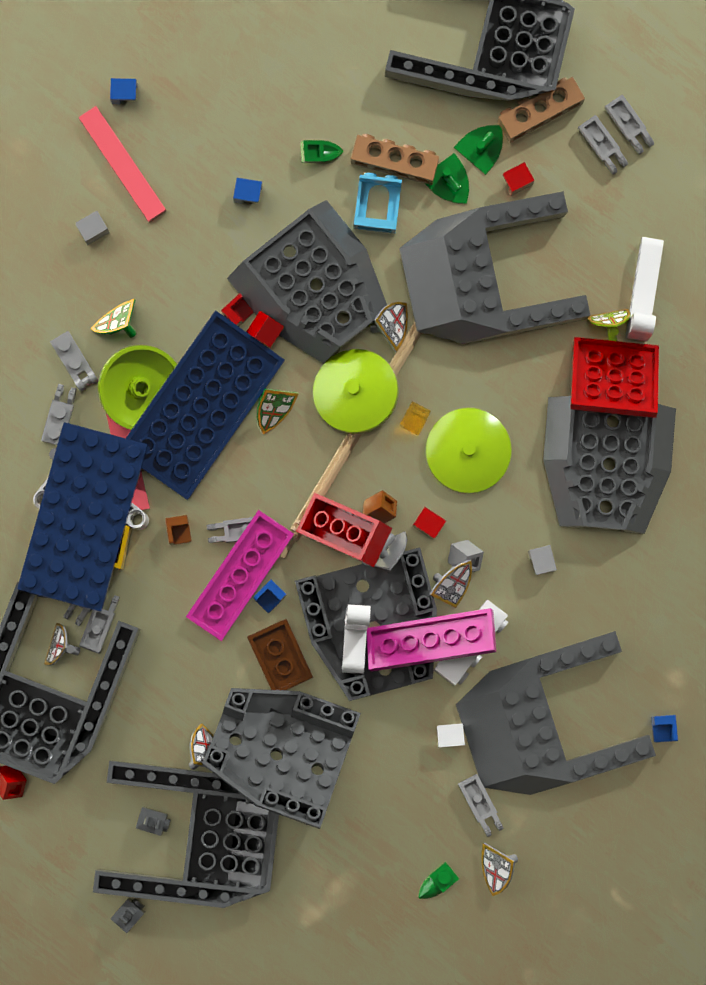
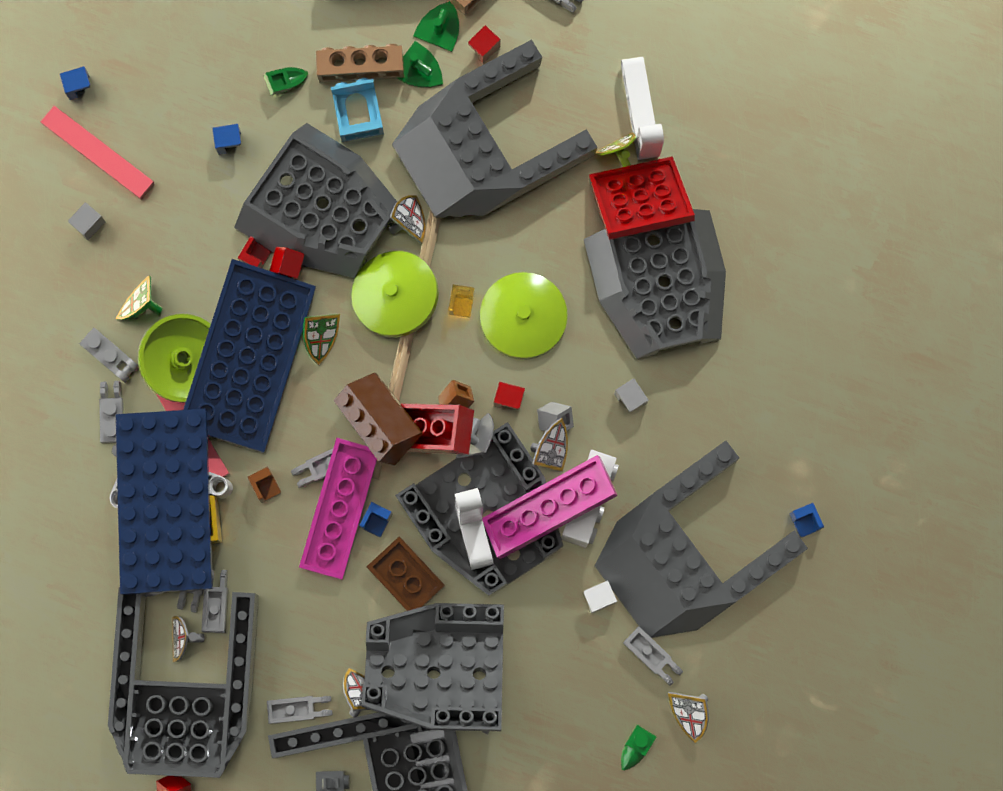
camera: 15 degrees left, 5 degrees down
none -> light grey hinge [267,696,333,724]
none -> reddish brown slope [333,373,423,466]

